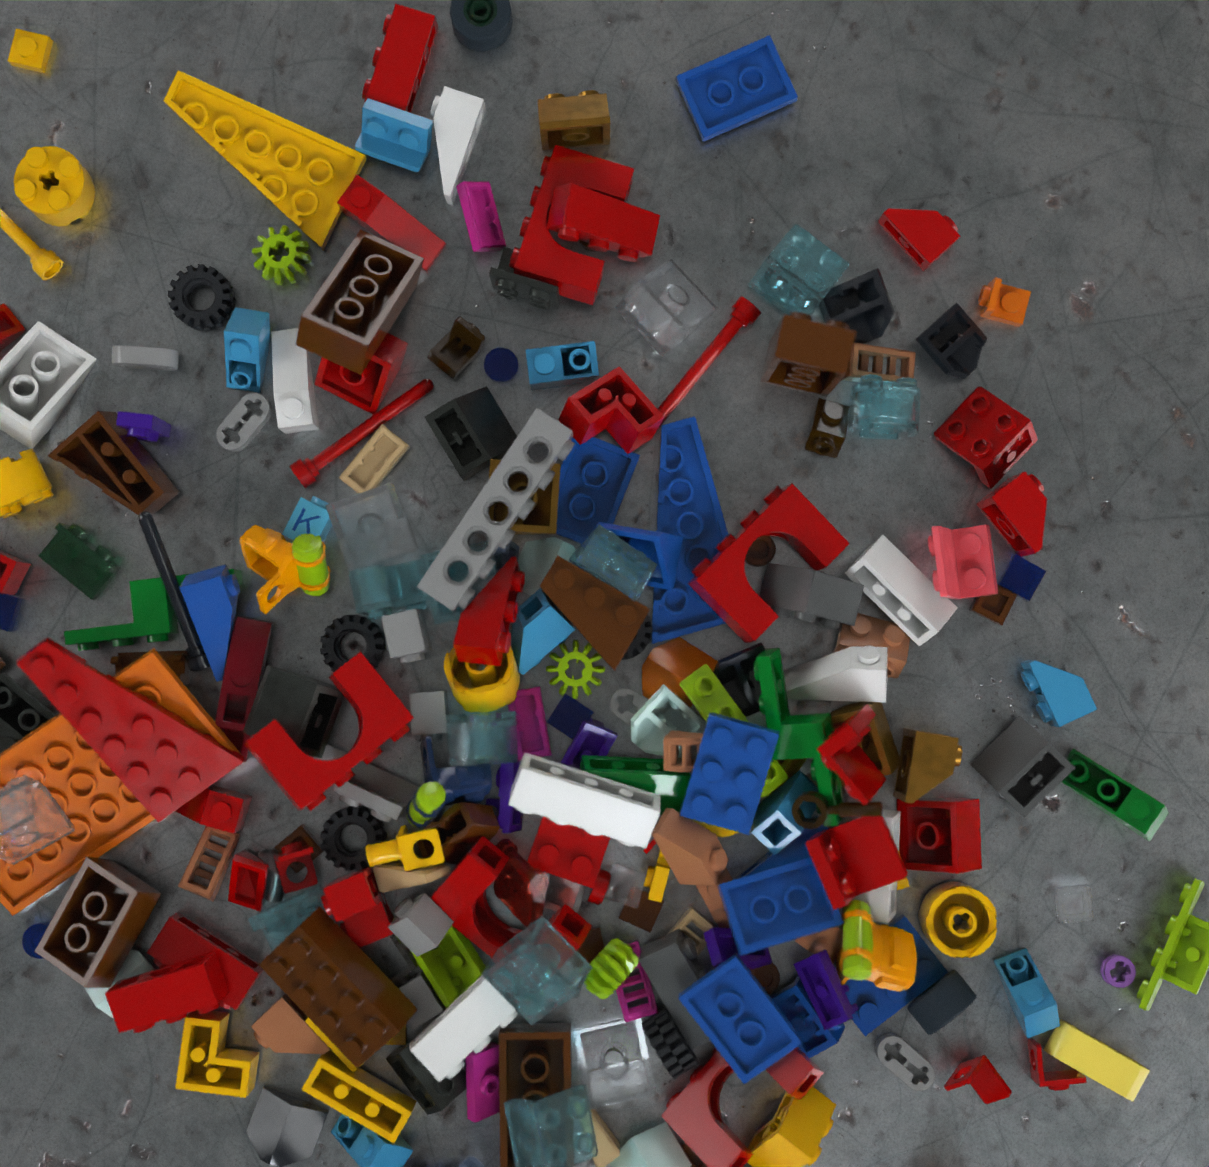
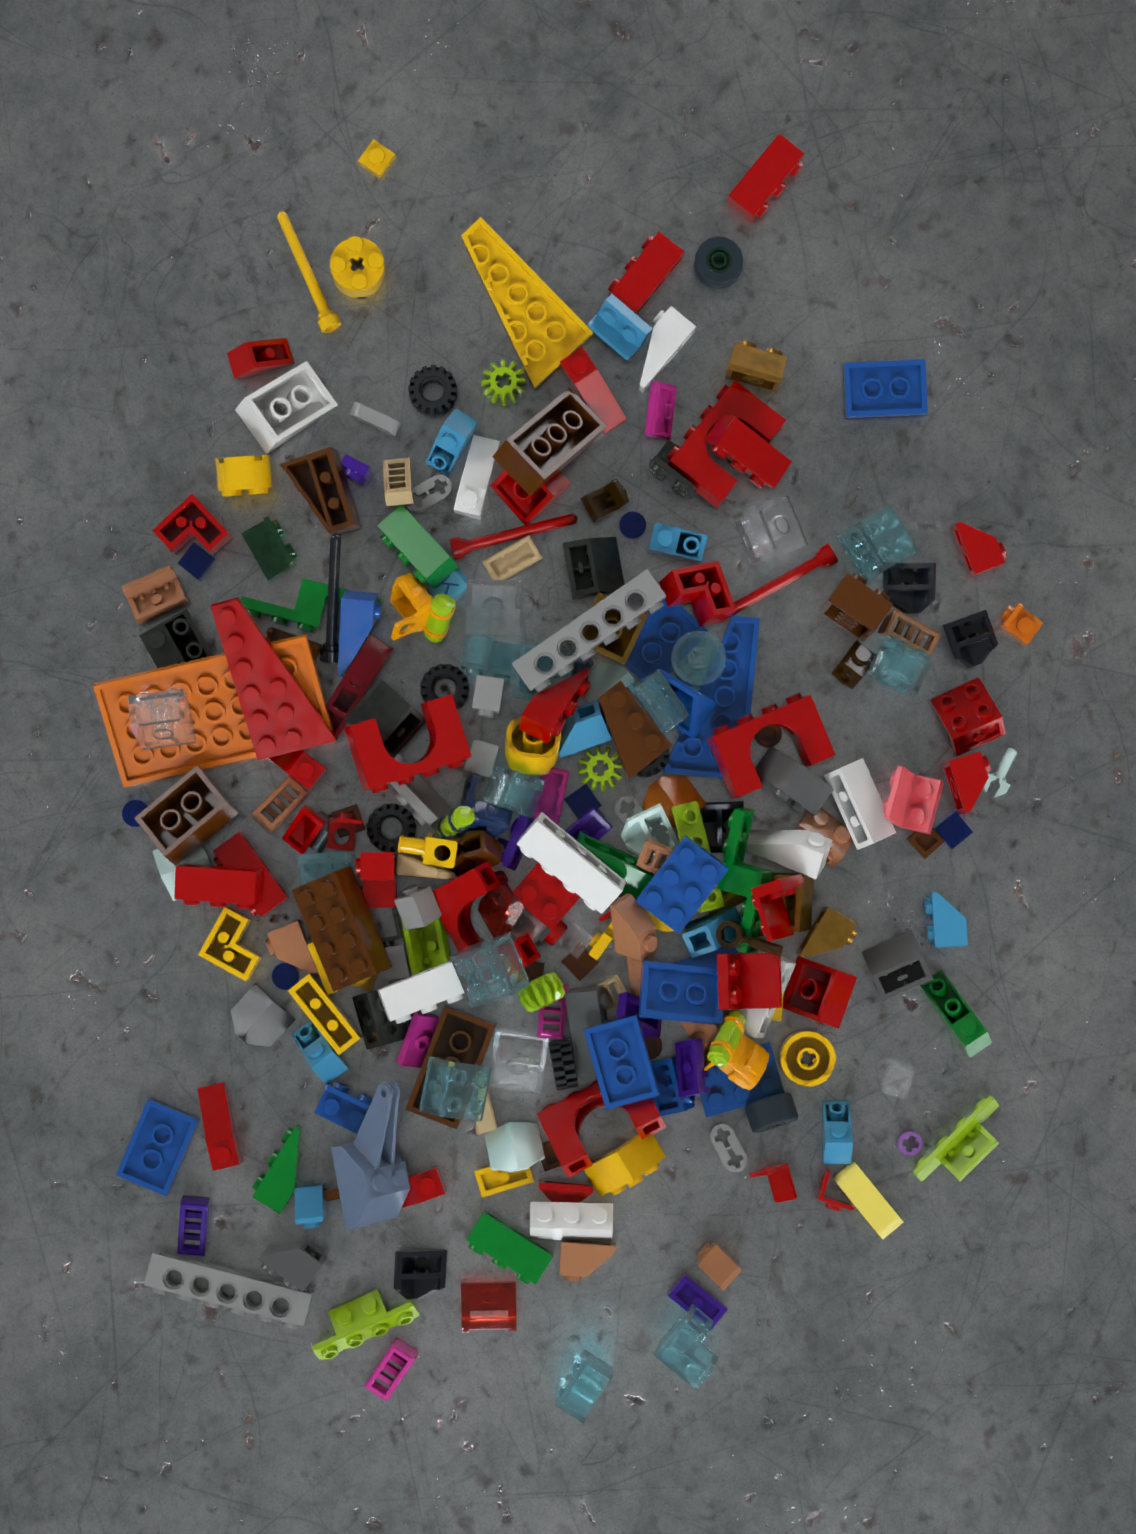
camera: 25 degrees right, 0 degrees up
none -> clear blue tile [272,962,300,990]
none -> green brick [377,505,458,589]
none -> tan slope [383,458,413,506]
none -> clear light blue brick [670,631,726,688]
none -> light aqua bar [983,748,1017,797]

